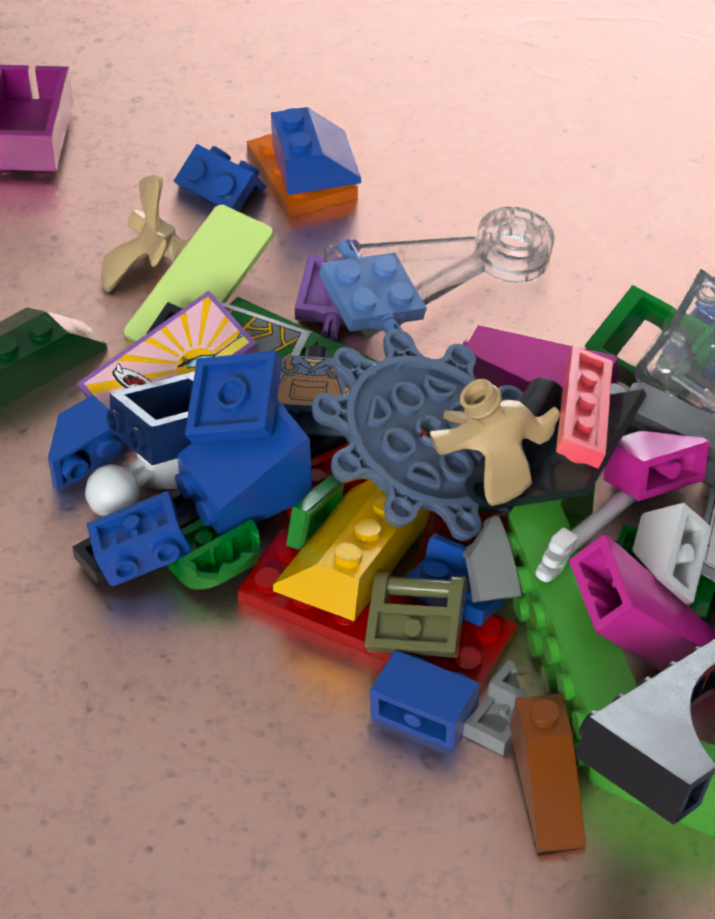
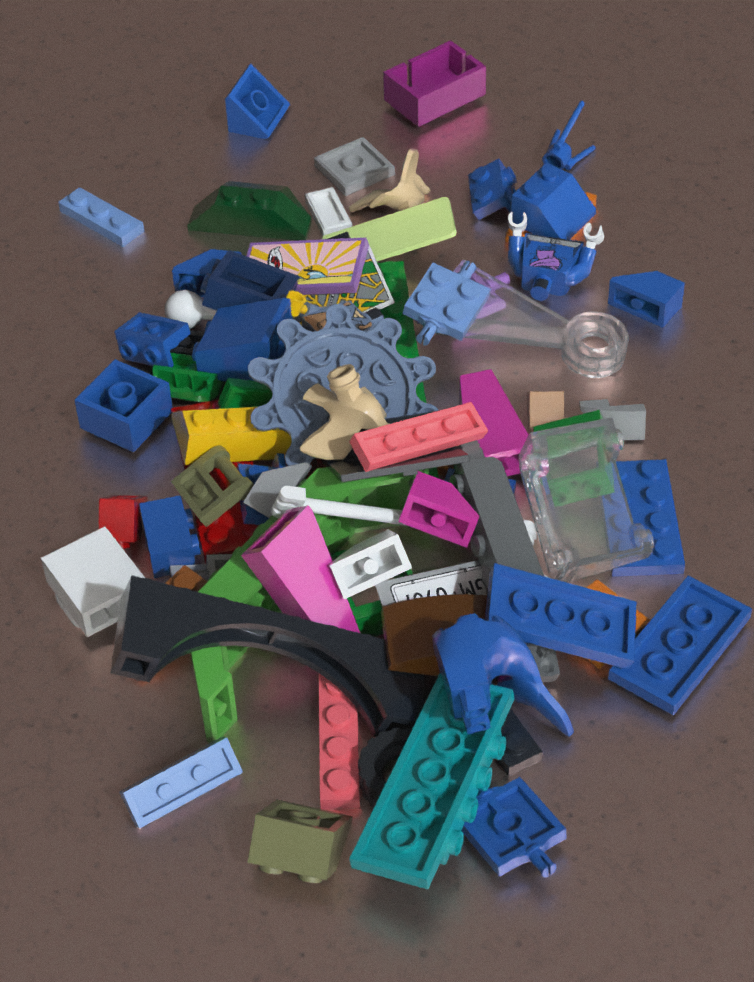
camera: 50 degrees right, 0 degrees up
blue plate [185,351,283,443] -> none
none -> white brick [41,527,145,637]
none -> blue brick [74,359,173,452]
none -> red slope [99,495,148,548]
none -> white tile [305,187,352,236]
none -> light grey tile [314,137,395,196]
none -> blue torso [508,212,604,301]
none -> medium nougat slope [527,391,564,433]
none -> blue plant [542,101,596,170]
none -> light grey slope [579,399,646,440]
none -> blue slope [608,271,685,328]

